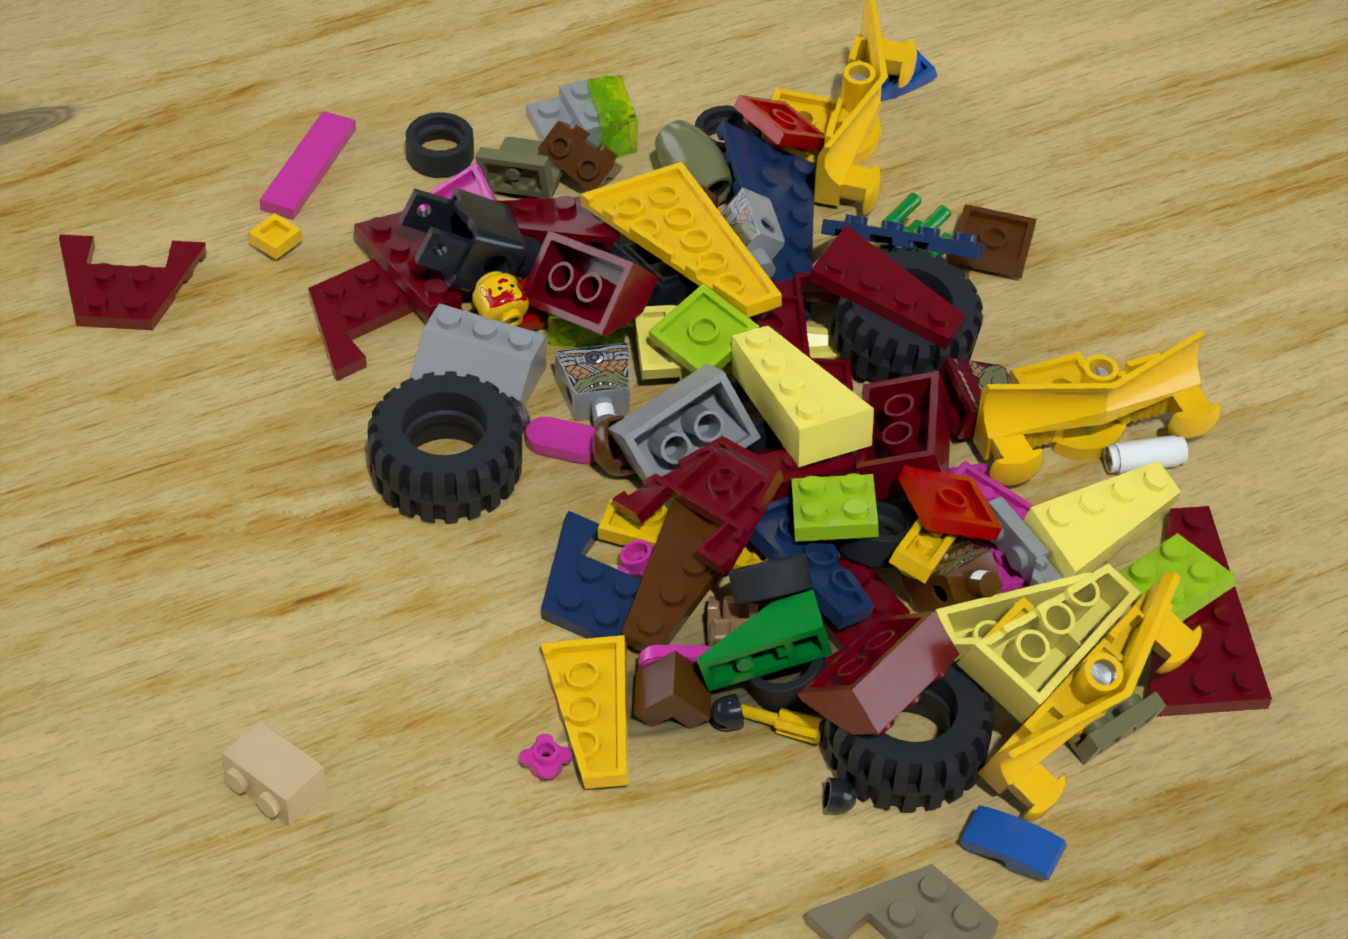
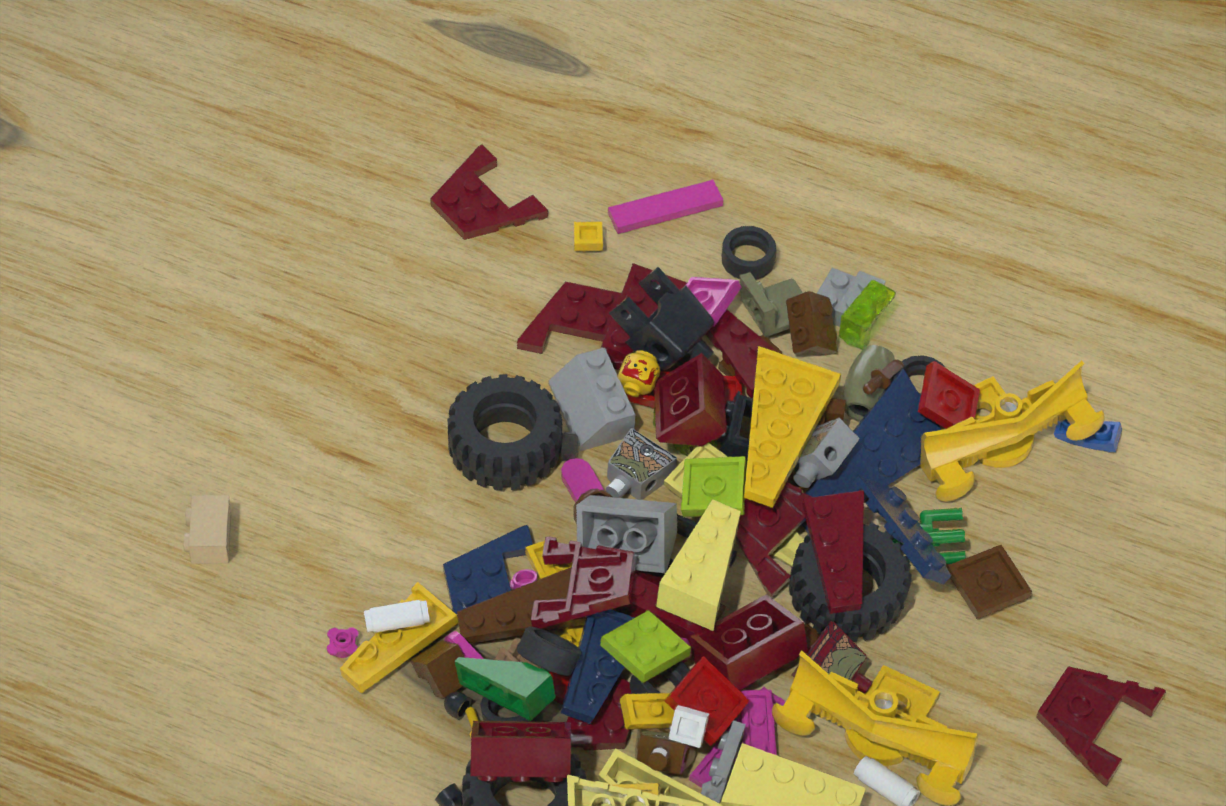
camera: 50 degrees right, 5 degrees up
none -> white piece [364,600,430,633]
none -> white plate [669,705,709,748]
none -> reddish brown piece [863,359,905,395]
none -> dark red wing [1036,666,1166,786]

